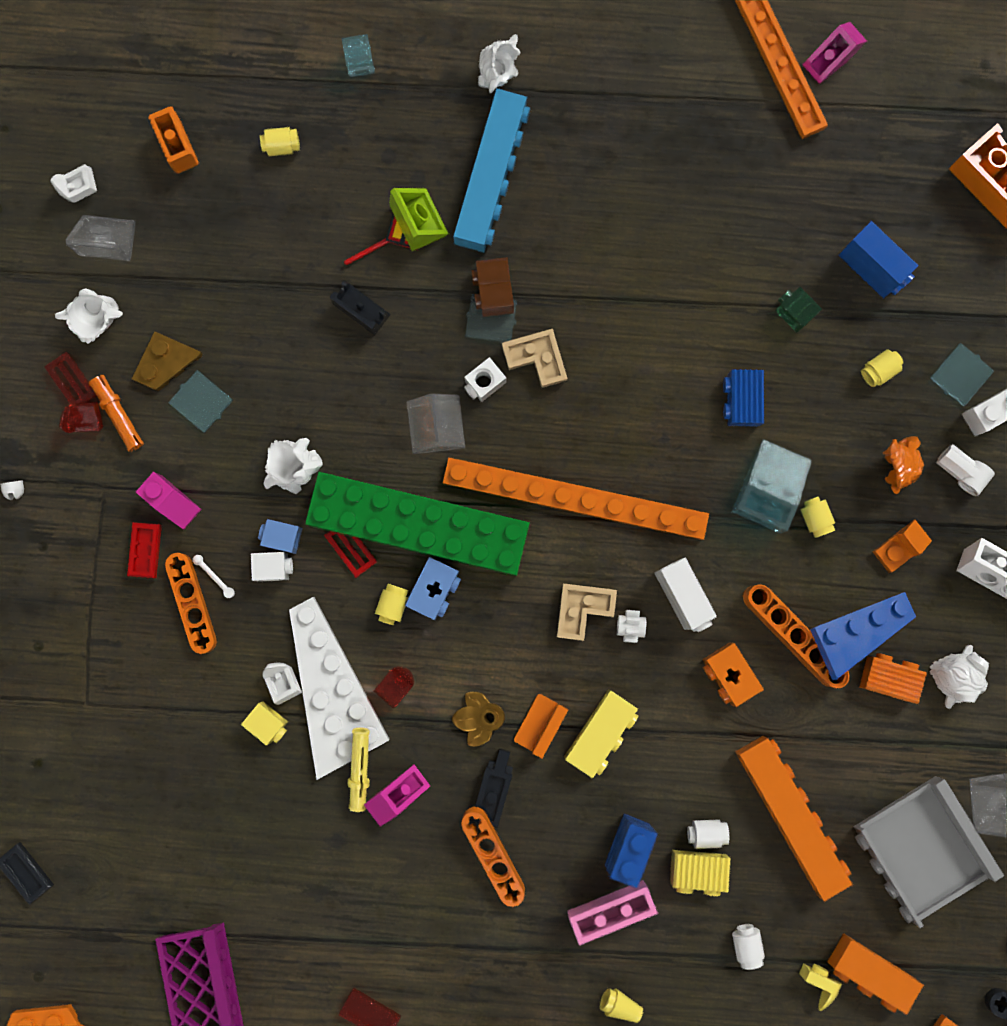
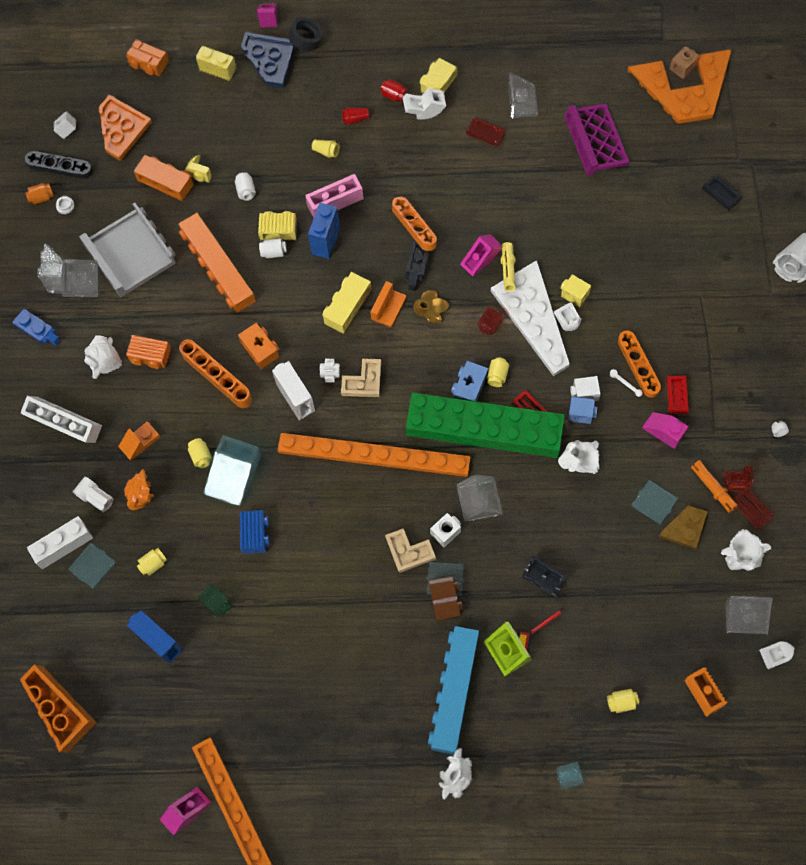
camera: 175 degrees left, 15 degrees down
blue wing [810,592,916,680] -> none

